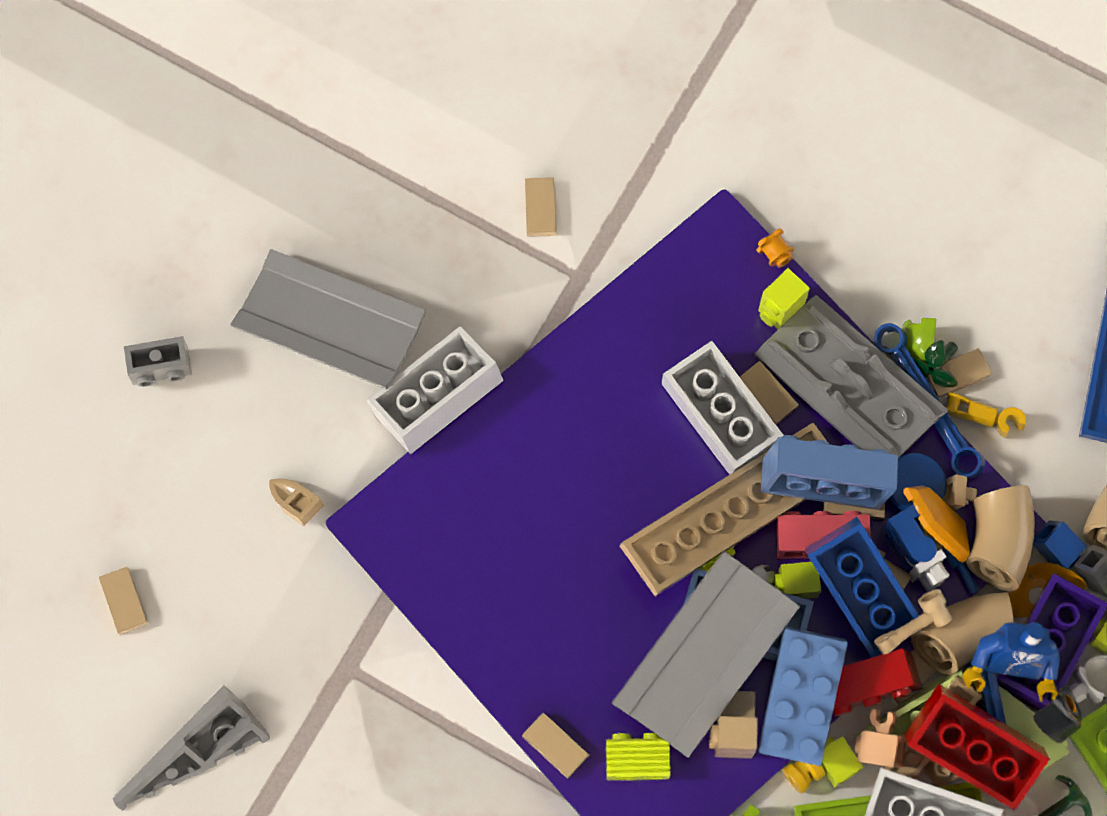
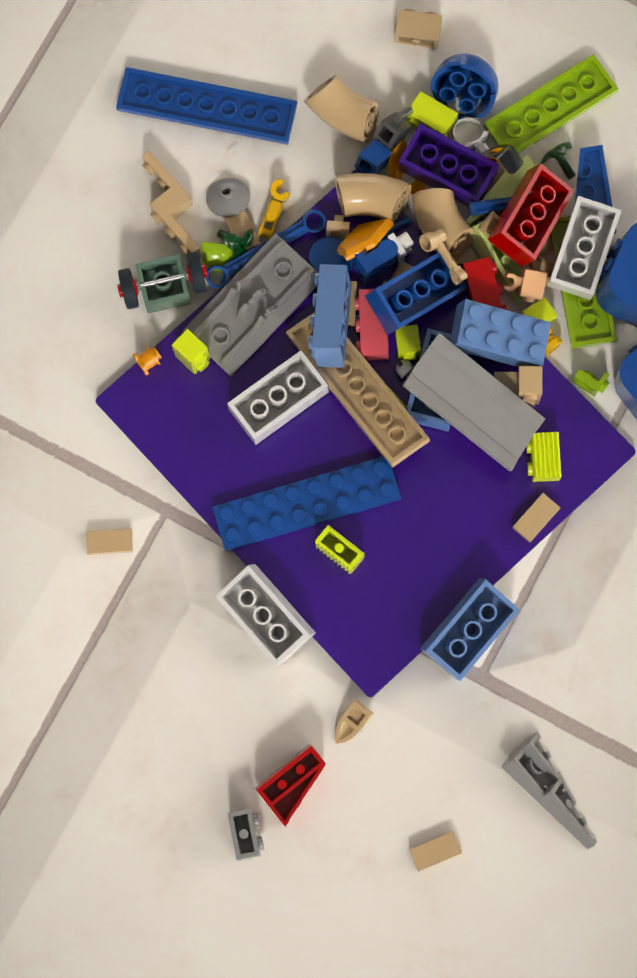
camera: 85 degrees left, 5 degrees up
light grey hinge [230,249,426,389] -> none
tan tile [740,361,799,425] -> none
blue torso [963,622,1060,702] -> none
none -> sand green brick [117,252,208,314]
none -> tan bracket [142,150,201,256]
none -> light grey dish [206,178,250,217]
none -> blue plate [212,457,401,552]
none -> red wedge [255,744,326,827]
none -> neon yellow brick [315,525,365,574]
none -> medium blue brick [420,578,520,681]

